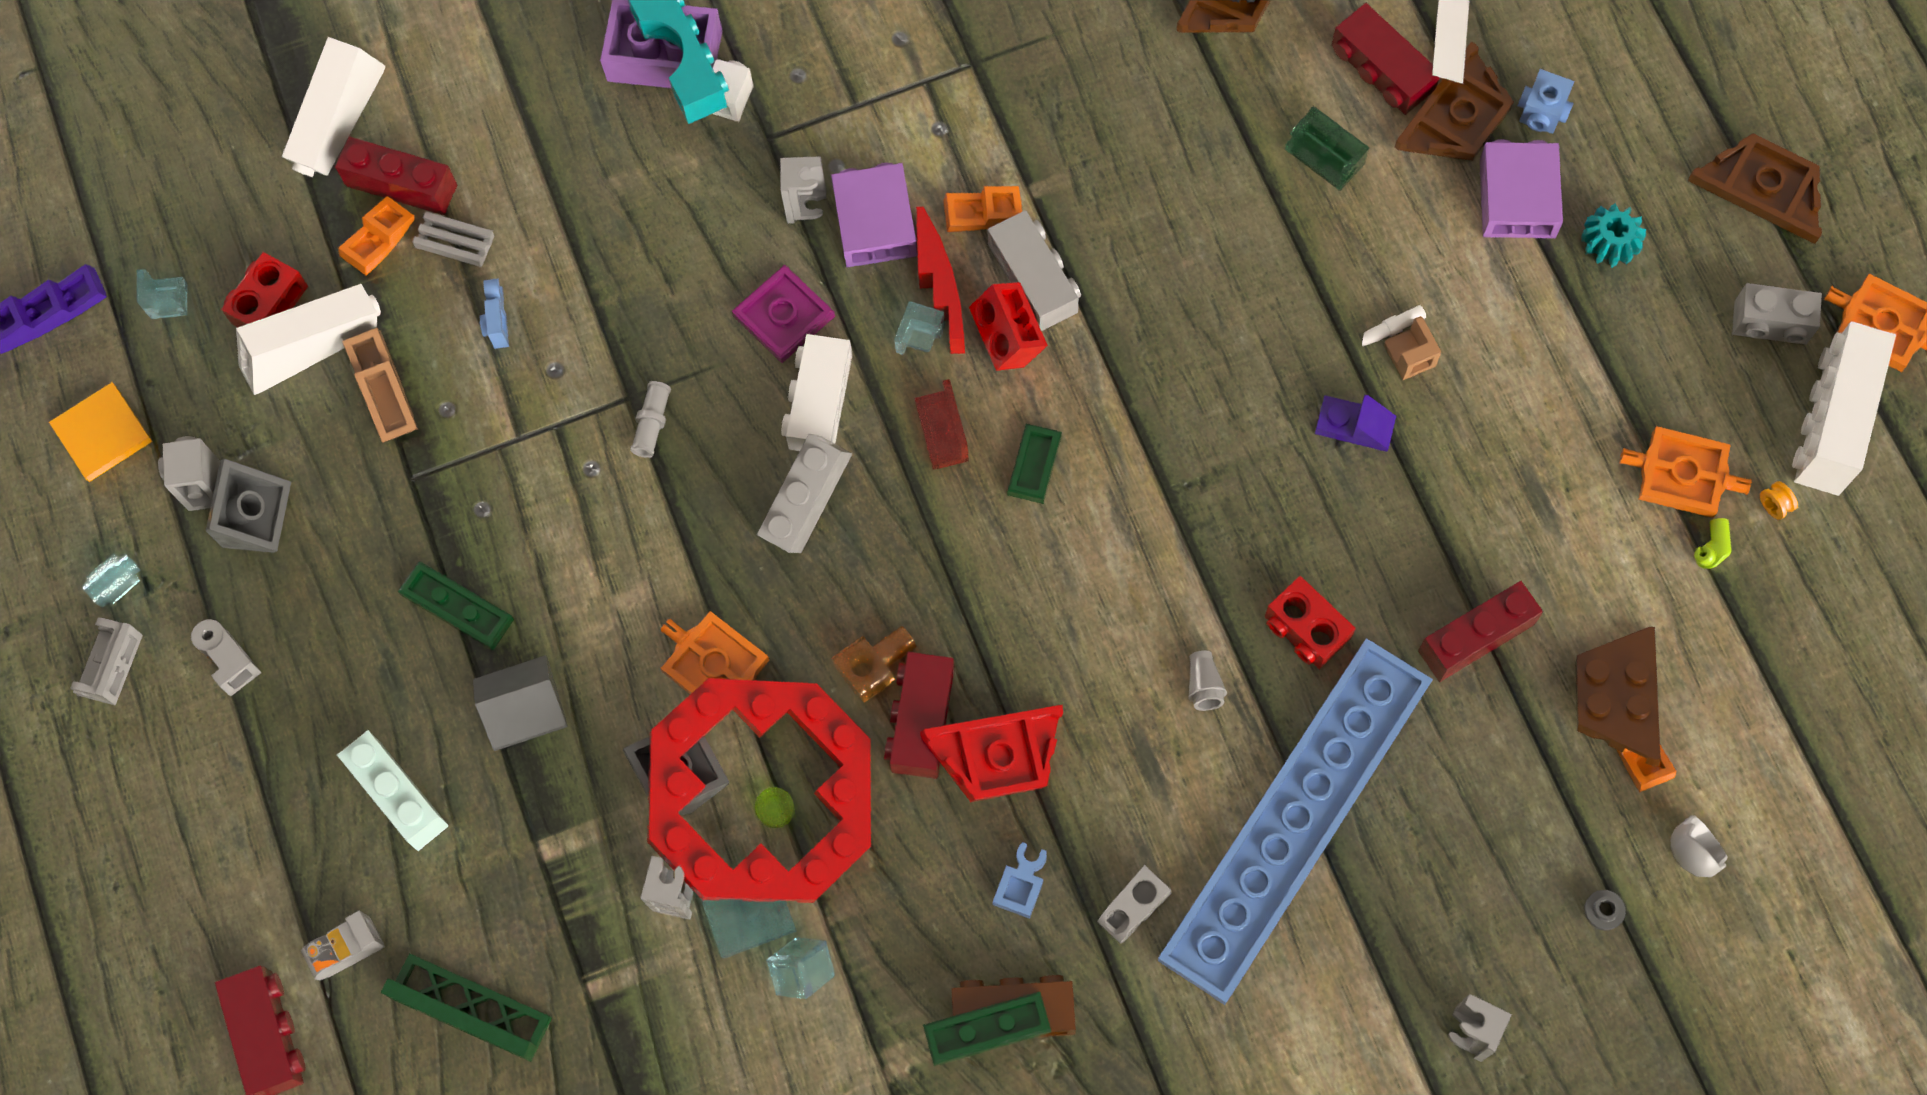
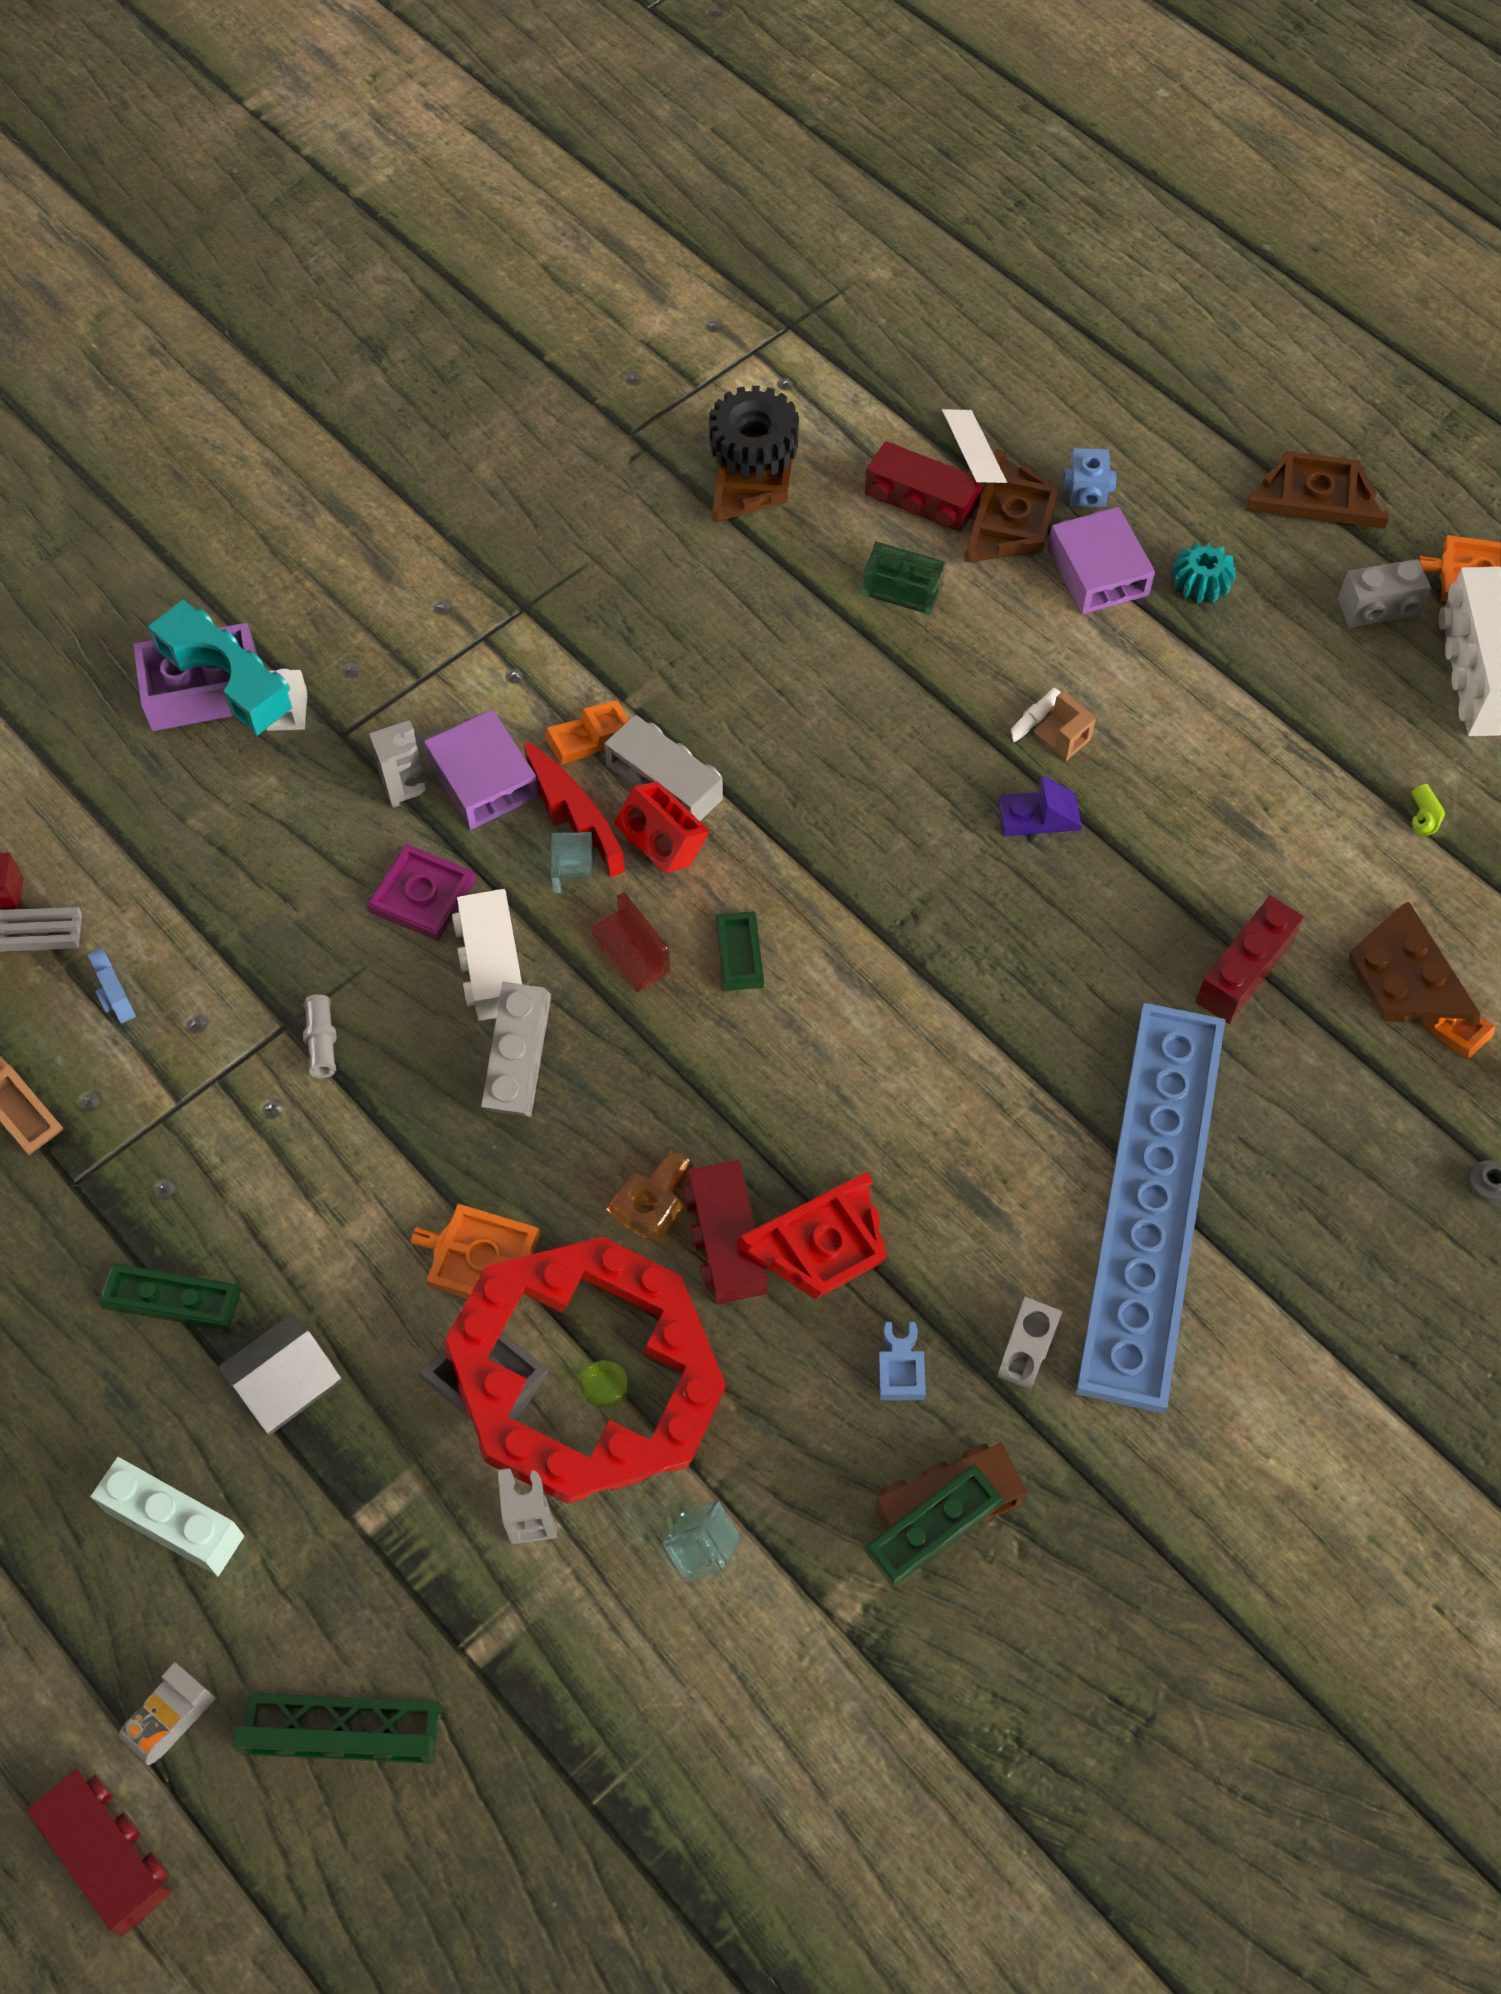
camera: 25 degrees left, 10 degrees down
clear light blue tile [701,899,797,959] -> none
light grey cone [1189,650,1227,711] -> none
red brick [1265,576,1356,670] -> none
light grey hinge [1448,994,1511,1062] -> none
orange plate [1619,426,1752,518] -> none
light orange bush [1760,481,1798,520] -> none

